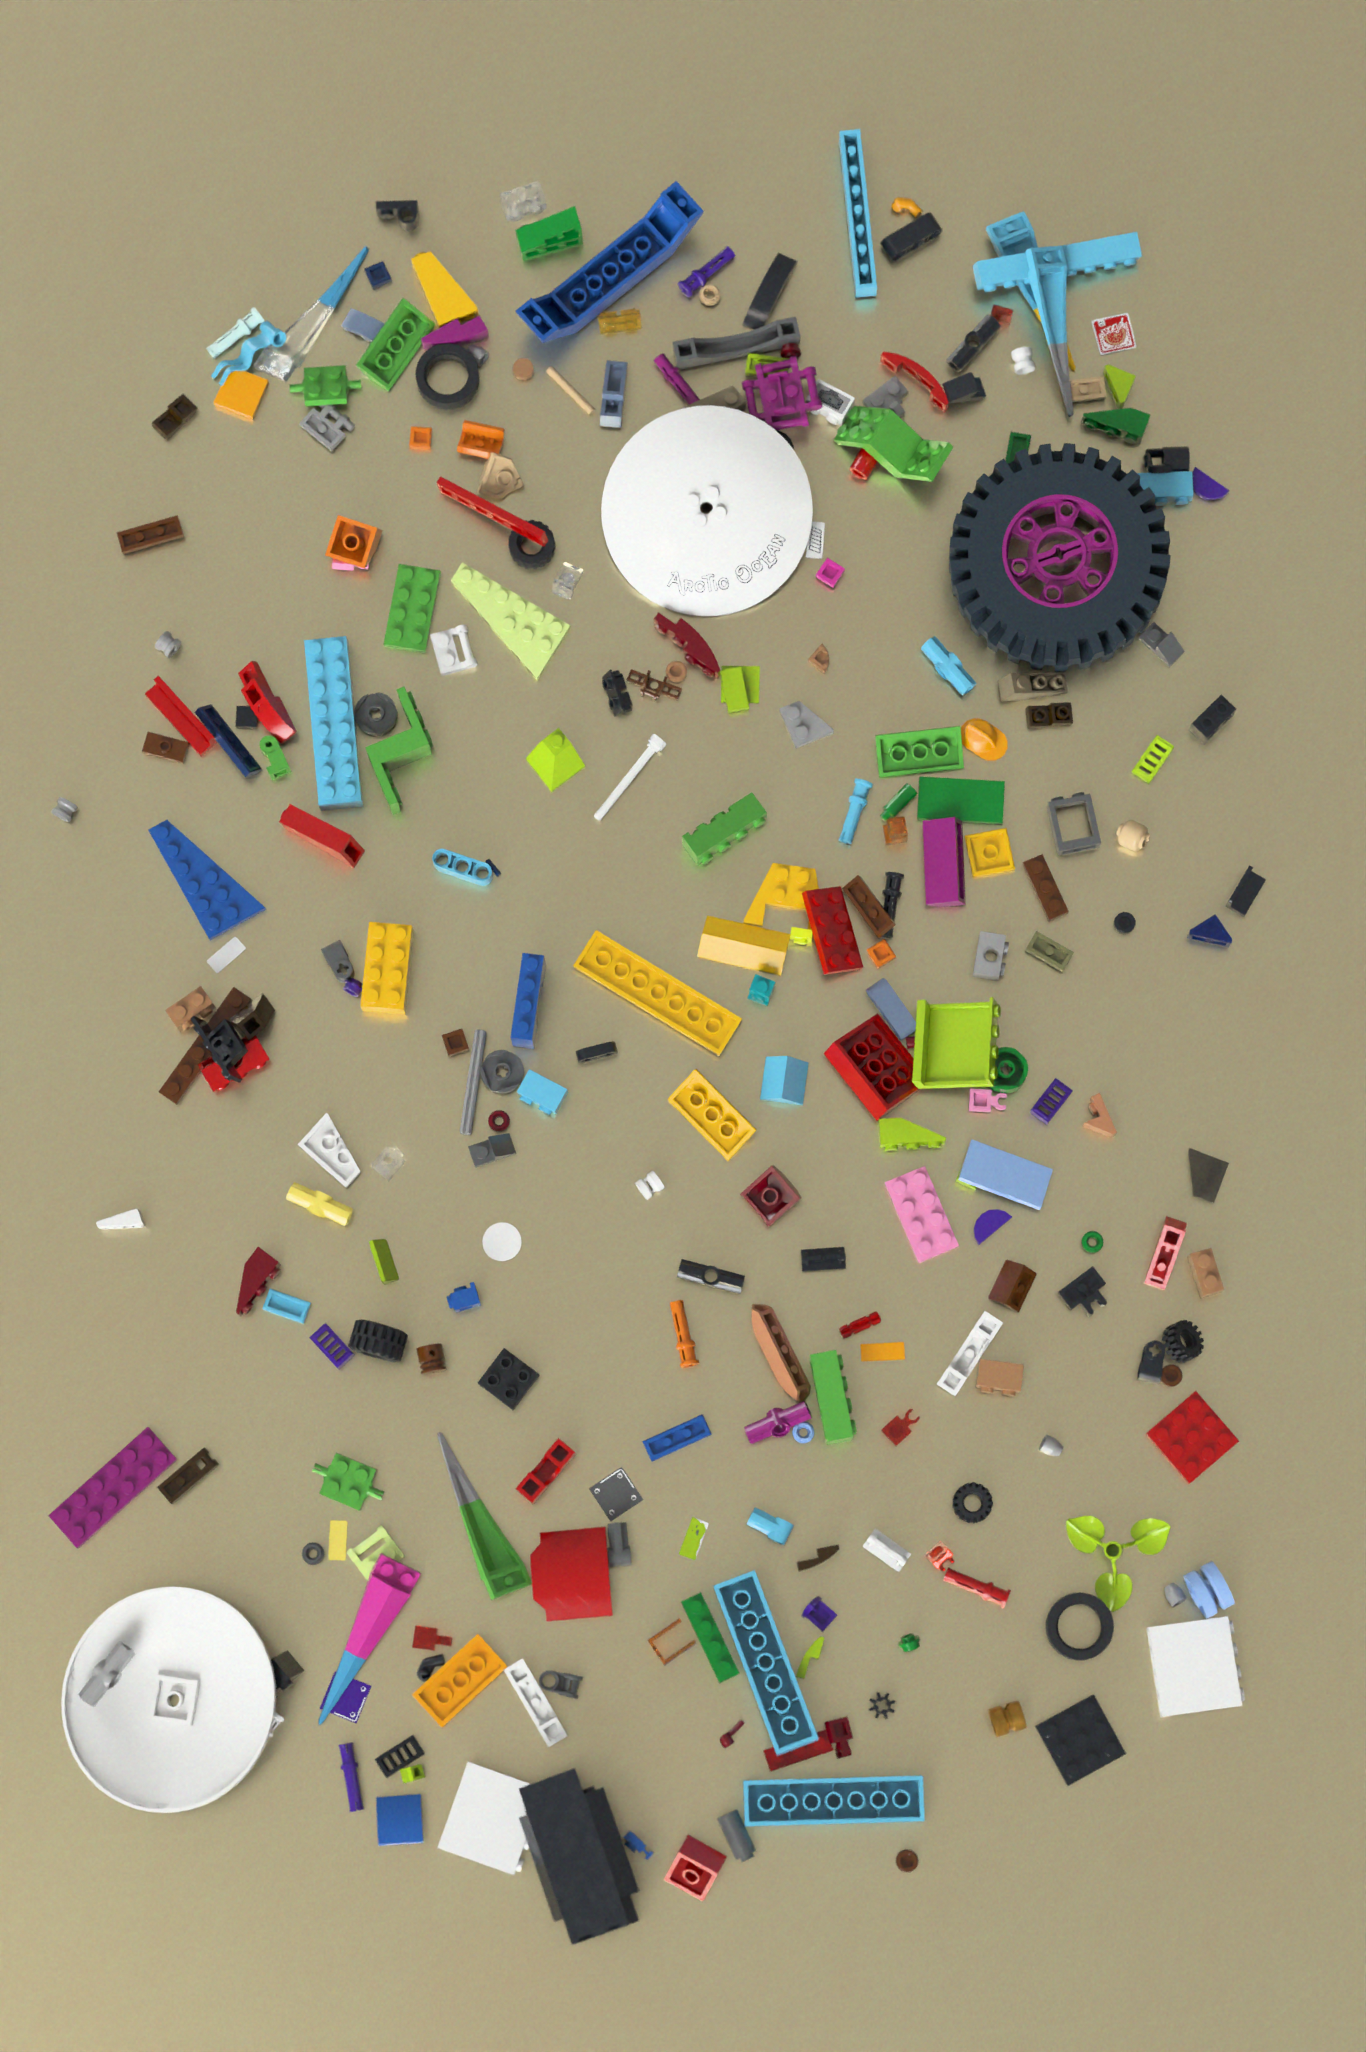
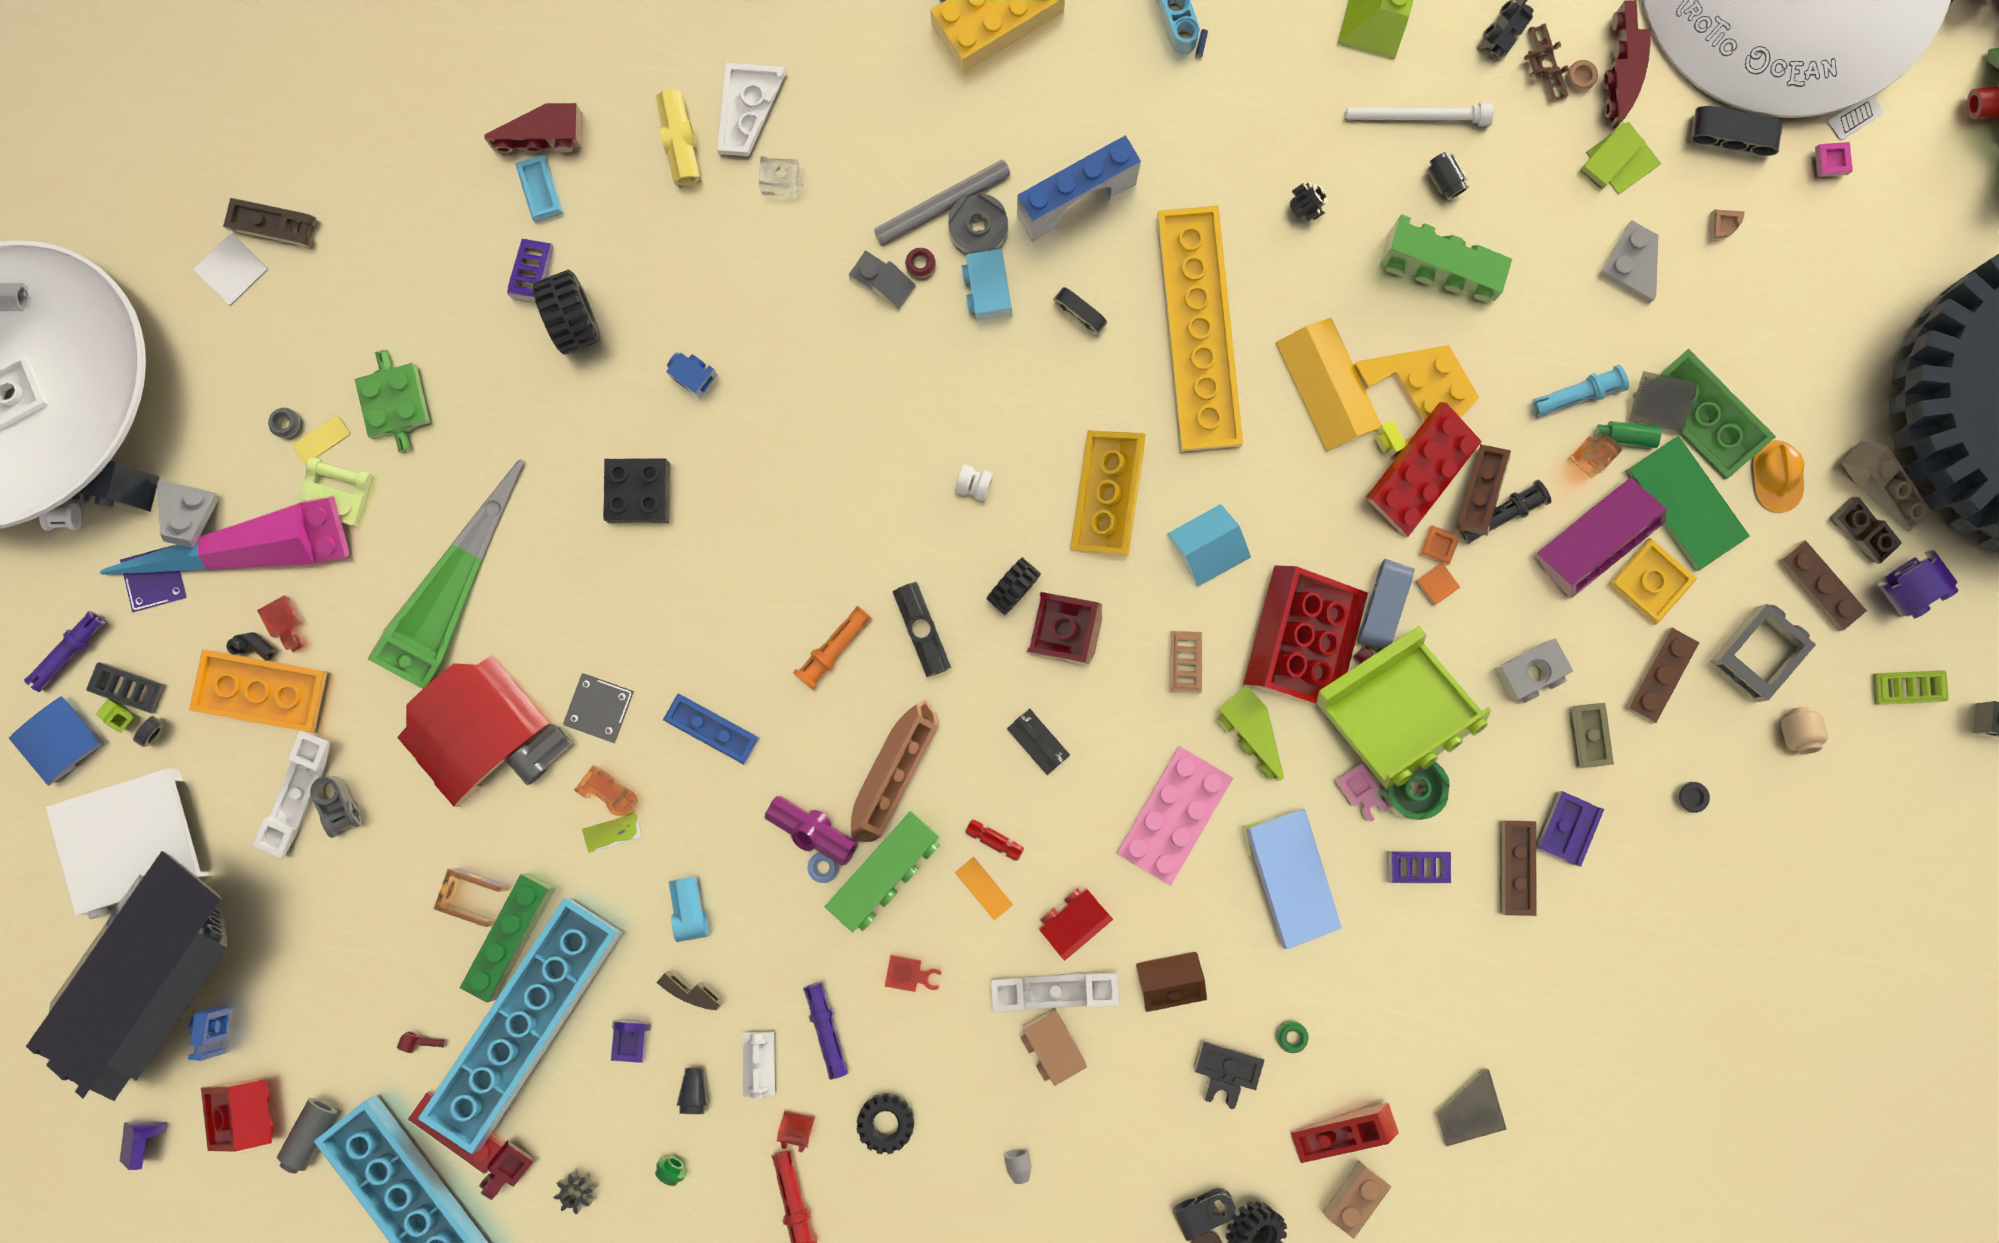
camera: 50 degrees right, 5 degrees up
magenta plate [48,1427,178,1549] -> none
lime slope [369,1239,399,1285] -> none
reddish brown piece [416,1343,447,1375] -> none
reddish brown plate [442,1028,469,1057] -> none
white sticker [482,1222,522,1261] -> none
red arch [515,1438,576,1504] -> none
teal brick [747,974,776,1006] -> none
lime slope [796,1636,825,1679] -> none
medium azure piece [921,636,976,696] -> none
dark purple tile [974,1209,1012,1245] -> none
nougat slope [1083,1093,1117,1138] -> none
clear blue slope [1187,914,1232,948] -> none
black panel [1225,865,1266,917] -> none
none -> dark purple tile [119,1121,165,1170]
none -> black tile [133,716,163,747]
none -> light grey wing [157,480,219,548]
none -> white sticker [193,233,268,306]
none -> clear orange leg [574,765,638,816]
none -> black cone [676,1068,708,1114]
none -> dark purple pin [803,982,849,1080]
none -> black tyre [986,557,1041,615]
none -> red slope [1039,888,1113,961]
none -> medium nougat slope [1169,631,1202,694]
none -> black gear [1290,182,1328,221]
none -> orange tile [1416,562,1460,606]
none -> black brick [1427,152,1469,200]
none -> reddish brown plate [1502,821,1537,916]
none -> dark purple plate [1536,791,1604,867]
none -> clear smoke piece [1628,371,1698,433]
none -> black beam [1691,106,1783,156]
none -> reddish brown plate [1778,540,1867,631]
none -> dark purple brick [1878,550,1959,619]

